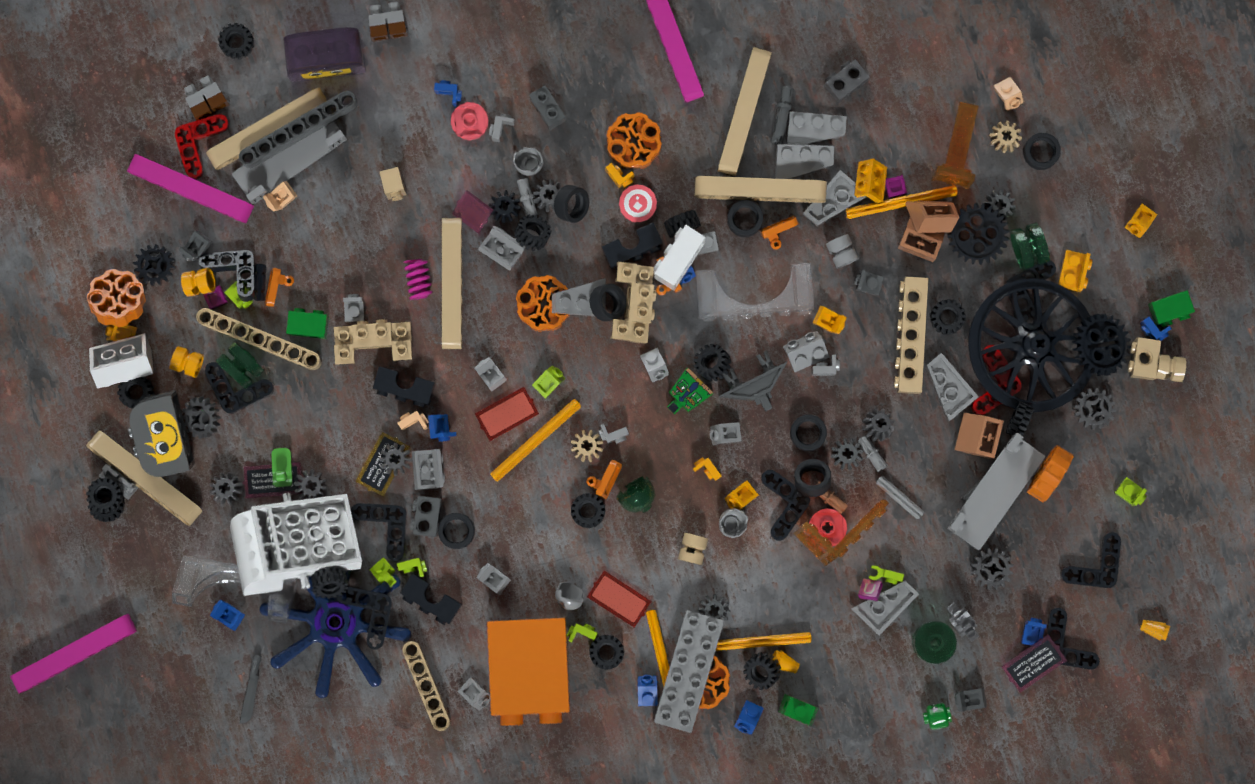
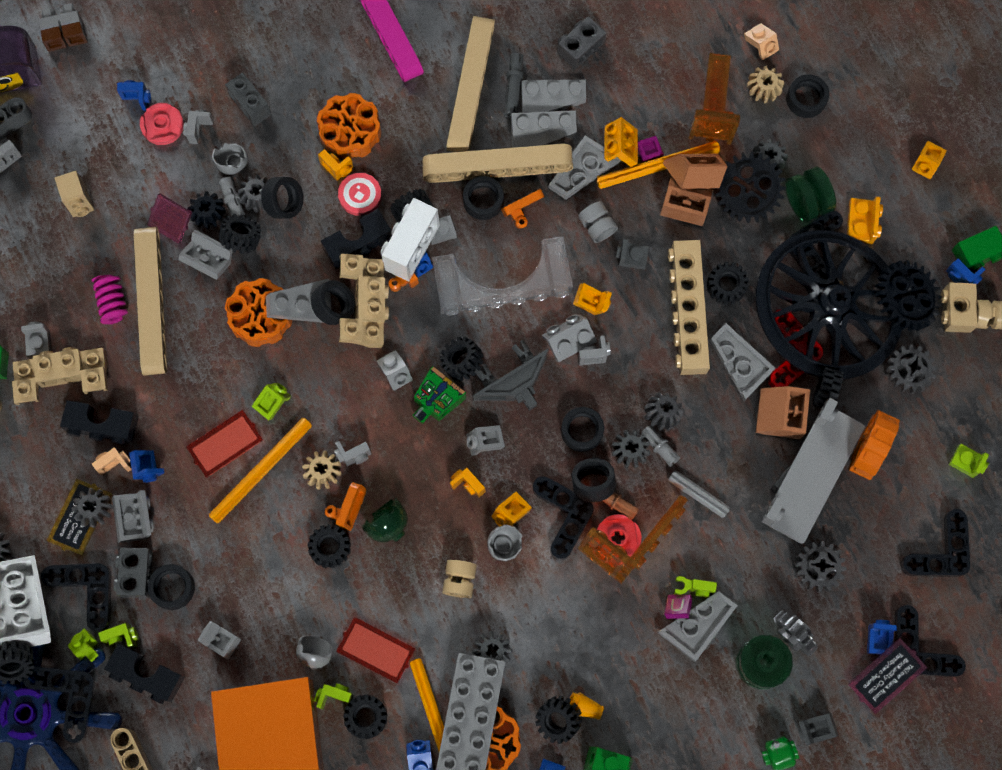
camera: 10 degrees left, 10 degrees down
light grey bracket [474,357,507,391] -> none
light orange axle [715,632,812,651] -> none

